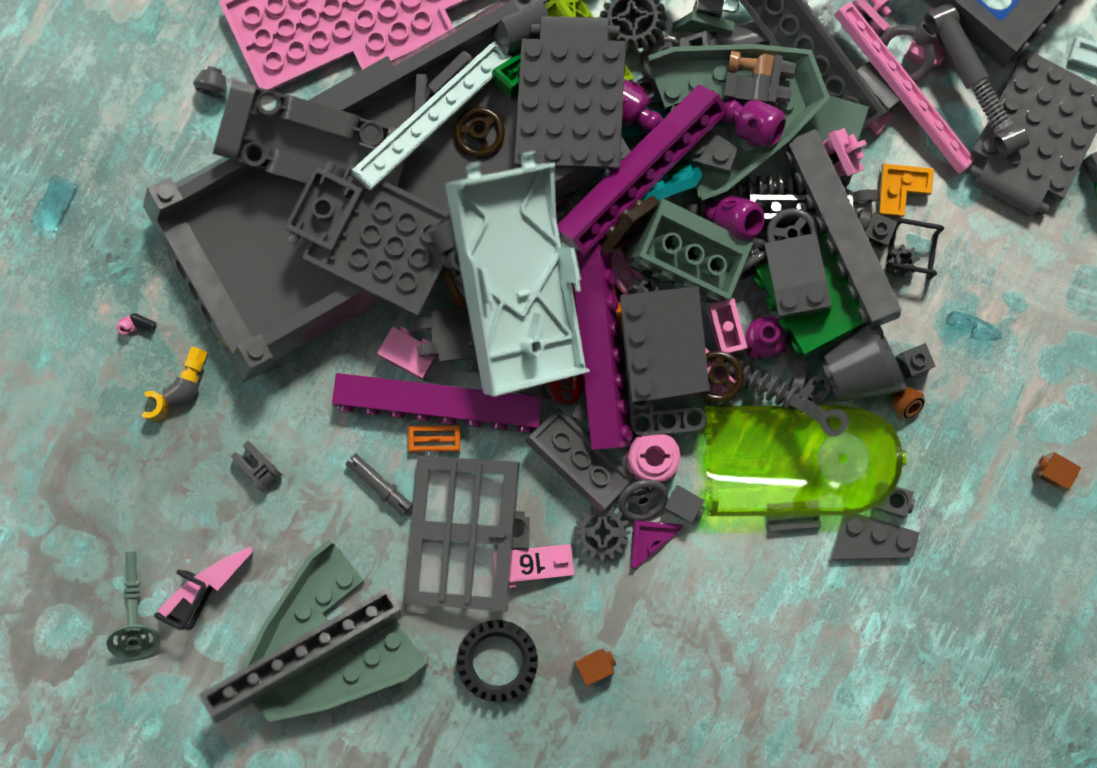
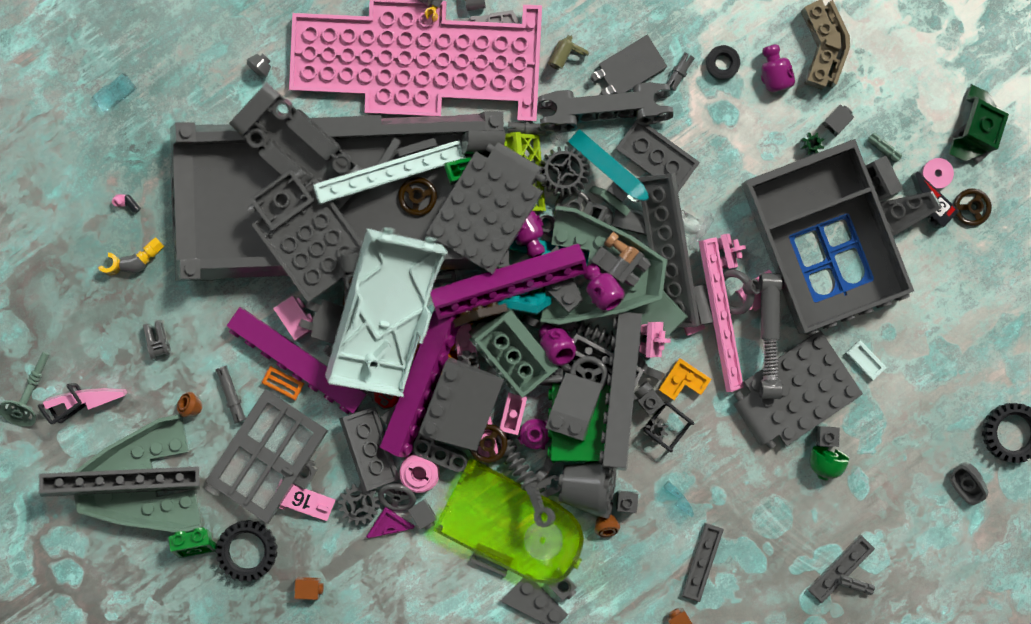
camera: 30 degrees right, 5 degrees up
none -> green plate [169,527,217,558]
none -> dark orange cone [177,392,202,417]
none -> dark grey tile [681,522,724,602]

